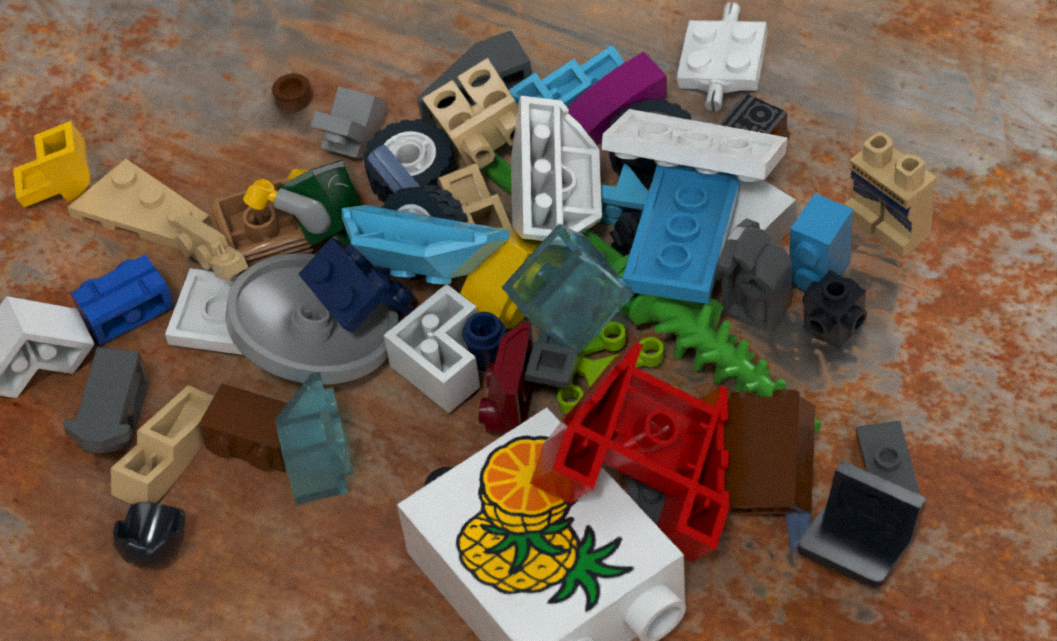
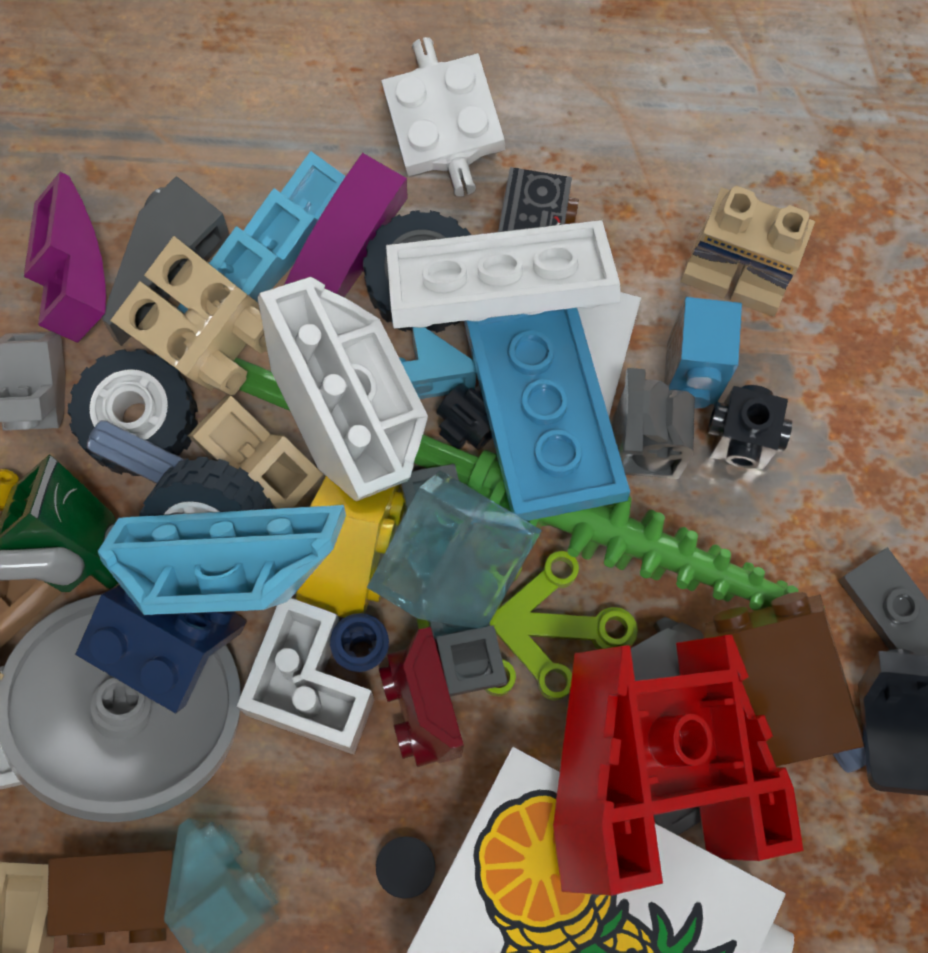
camera: 35 degrees left, 20 degrees up
none -> magenta slope [24,171,106,343]

